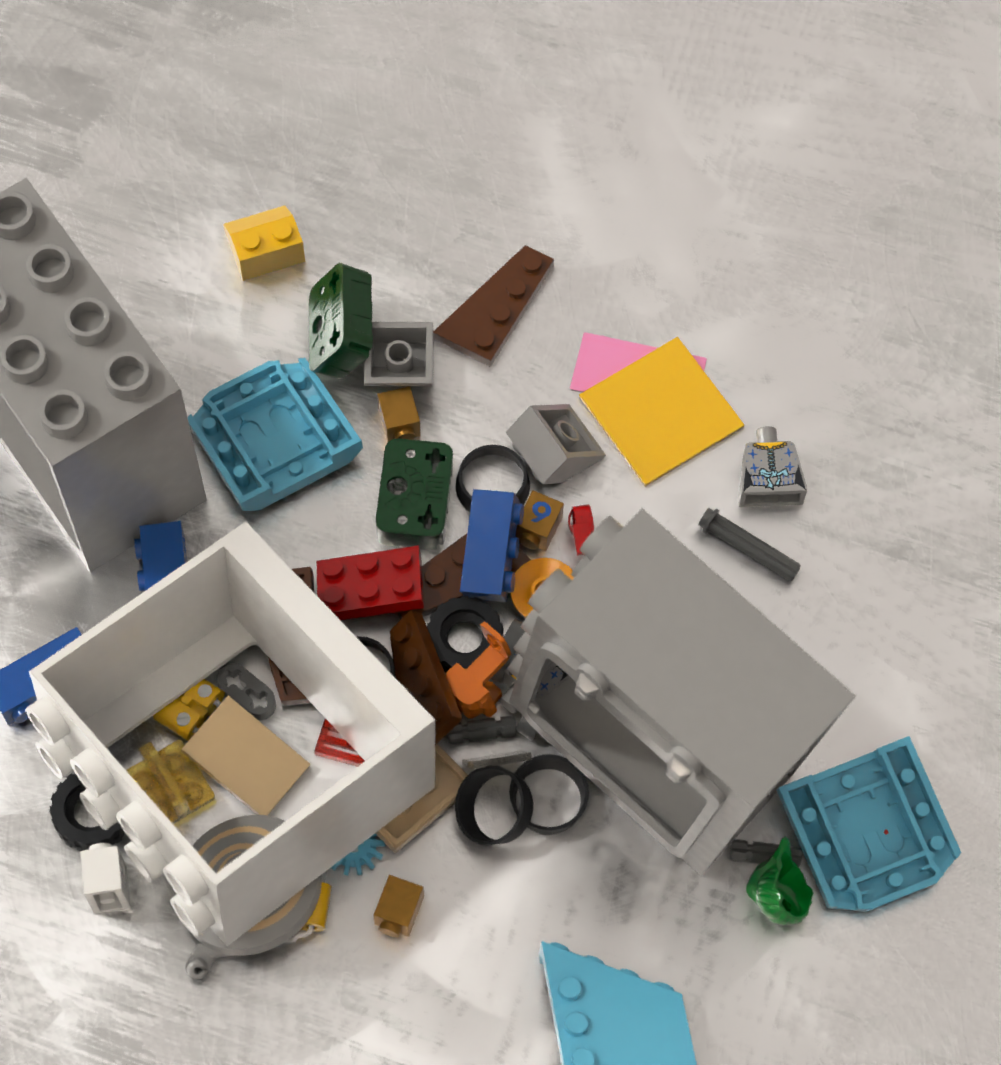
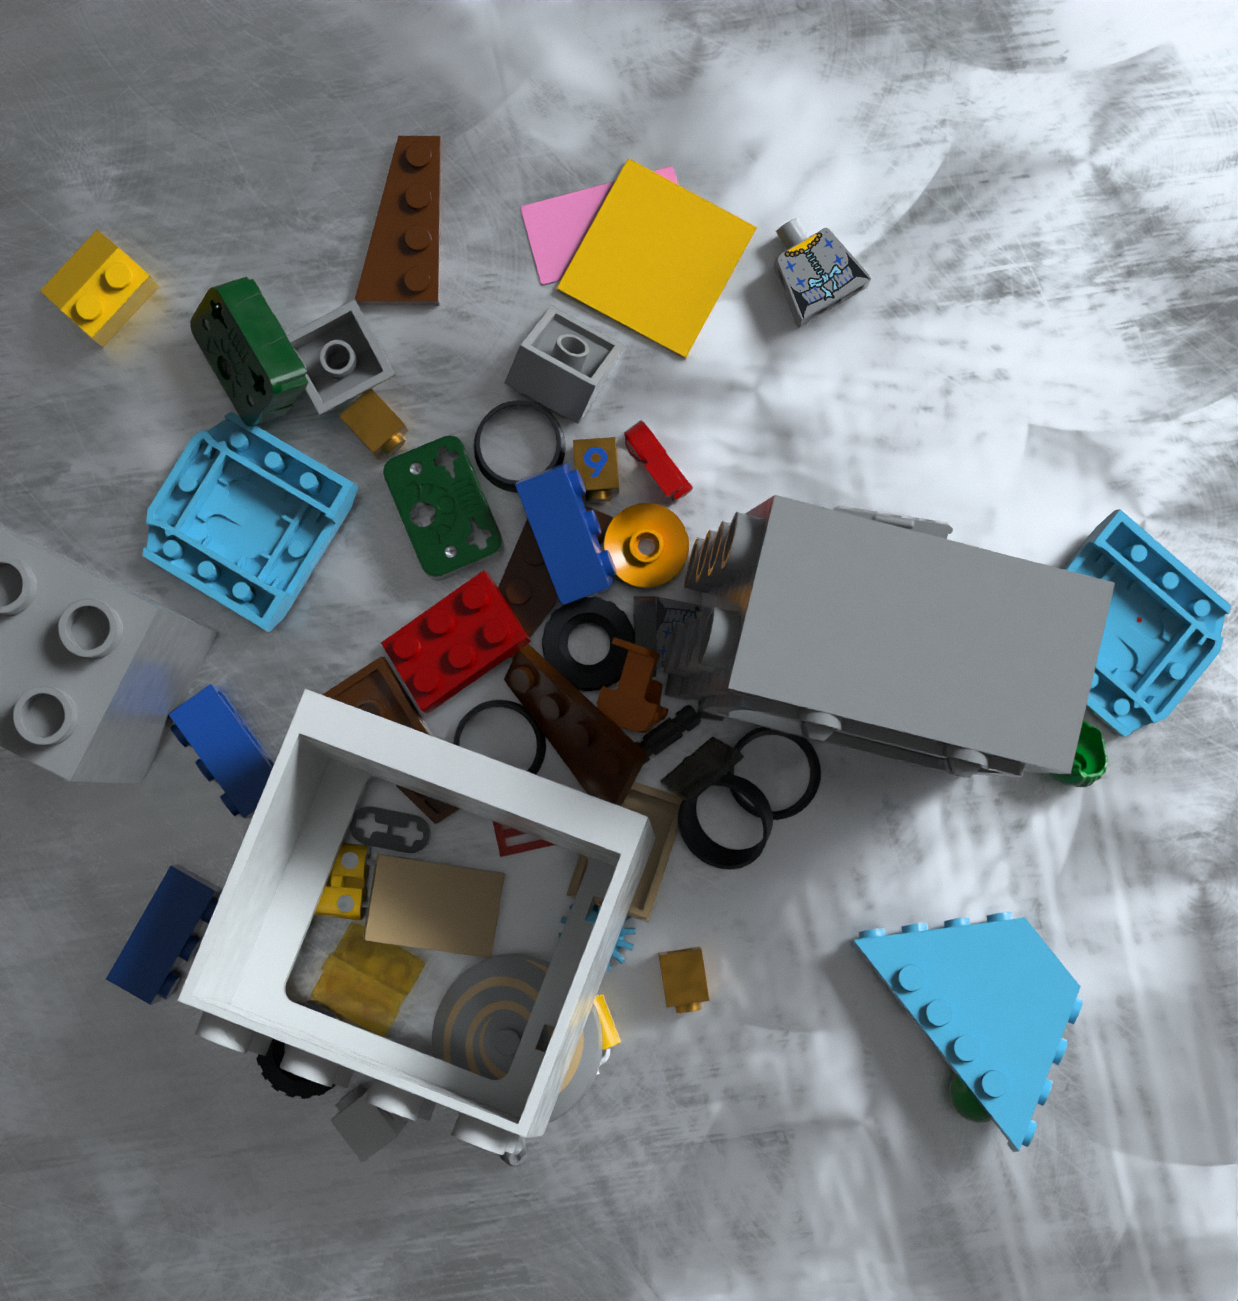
camera: 25 degrees left, 20 degrees up
dark grey axle [698,508,801,581] -> none

